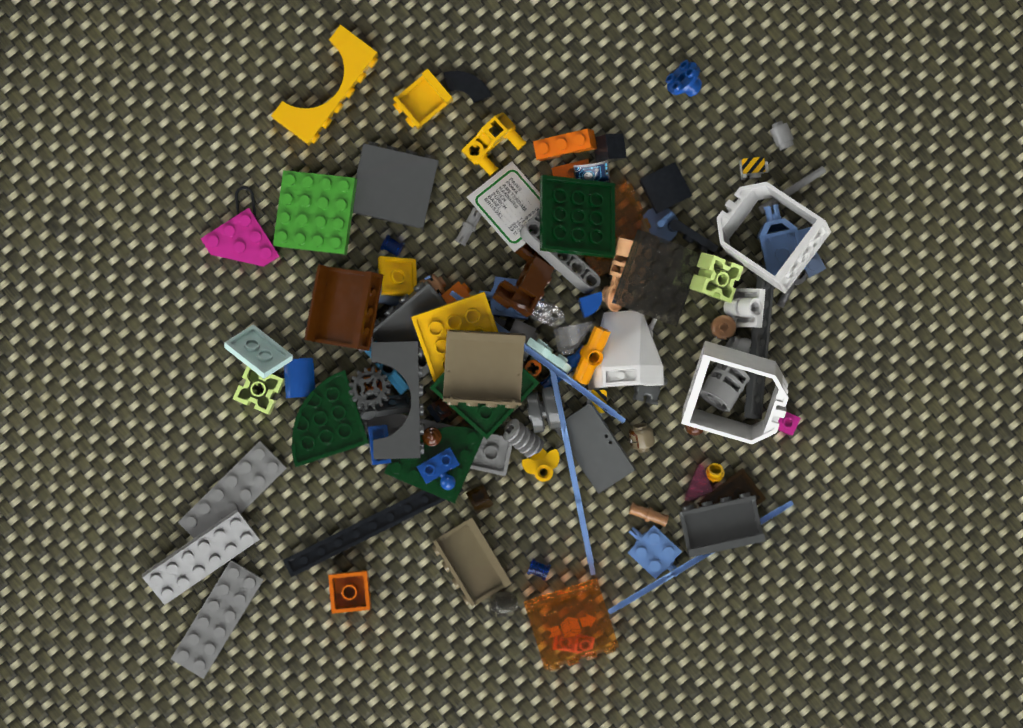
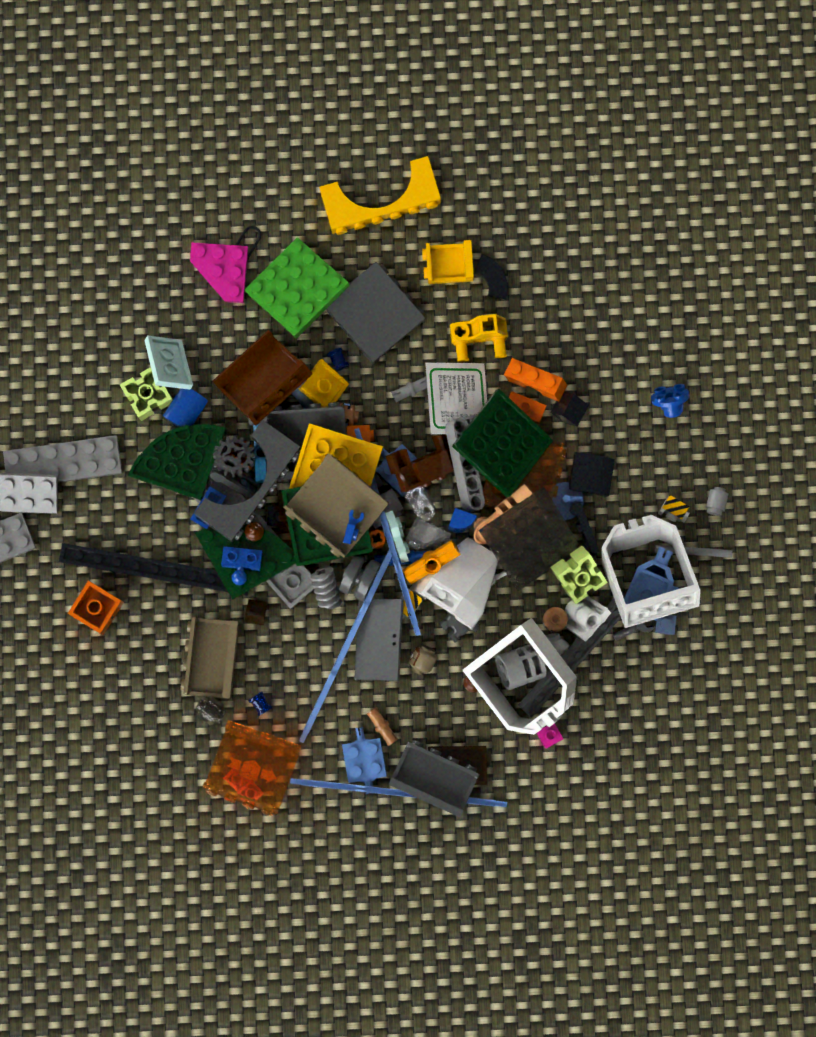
camera: 40 degrees right, 5 degrees down
yellow plate [522,448,559,482] -> none
sticker [573,161,610,182] -> none
clear pink slope [683,464,713,501] -> none
yellow plate [705,463,725,483] -> none
none -> blue plate [343,510,364,544]

